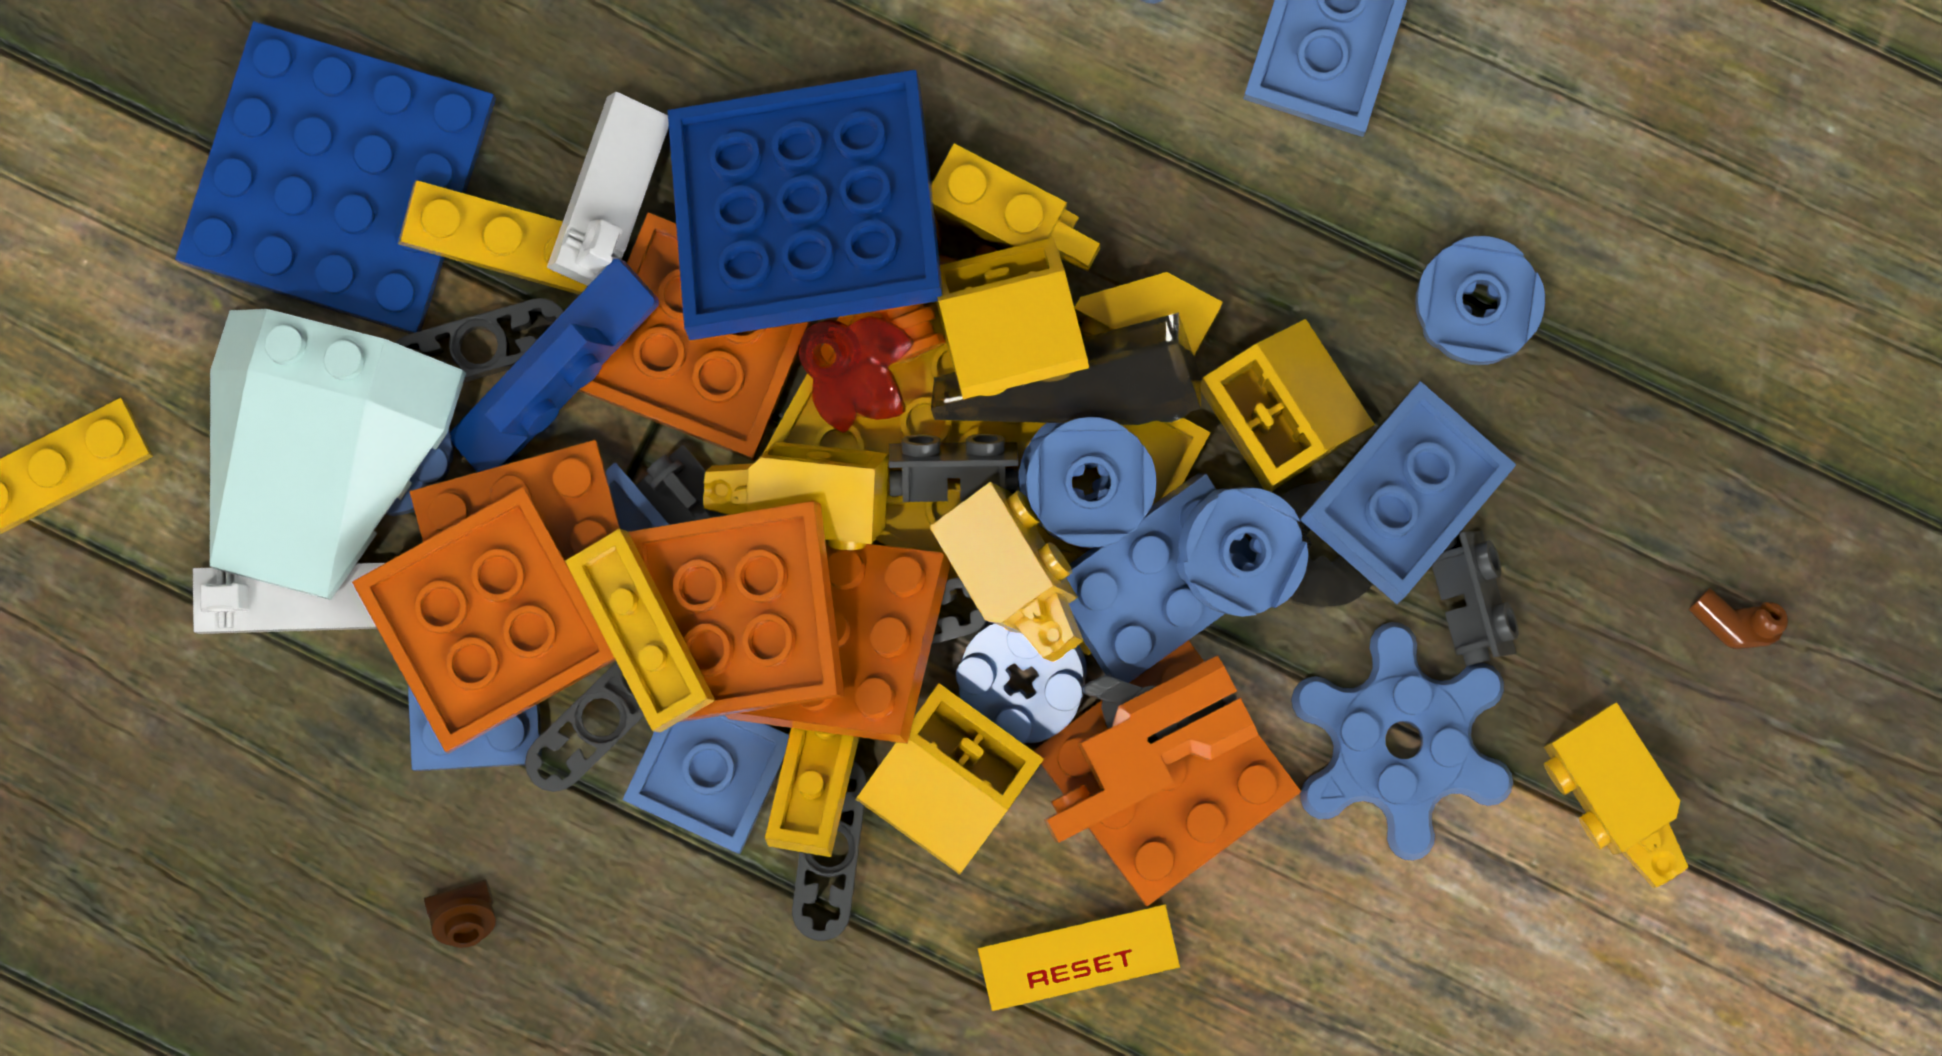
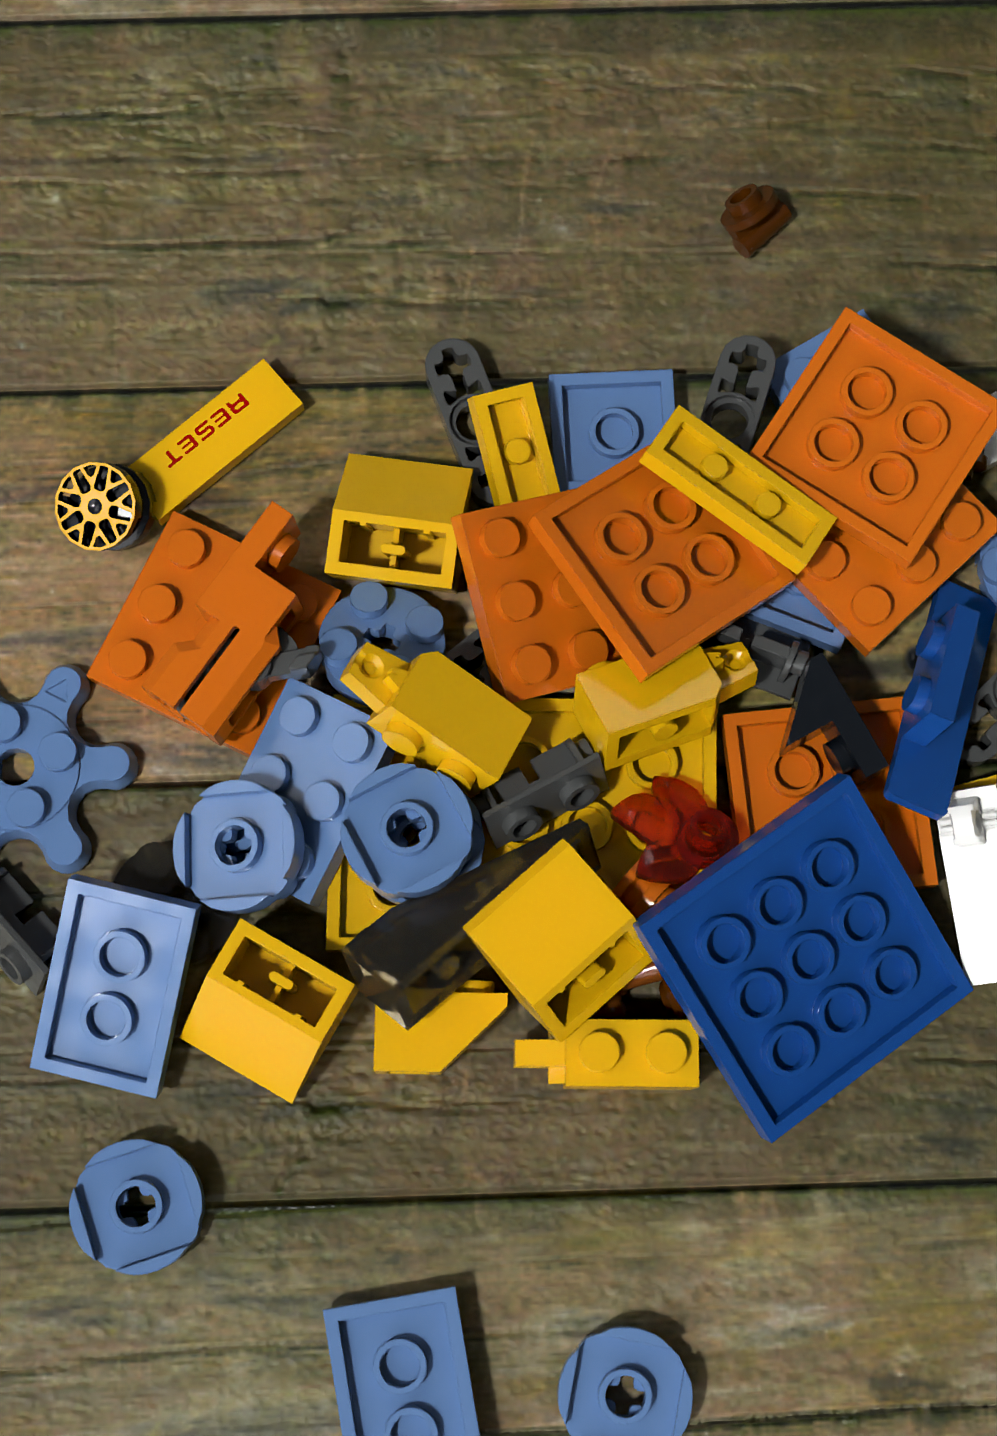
camera: 150 degrees right, 5 degrees down
none -> black wheel [55,462,157,551]
none -> black slope [779,653,889,787]

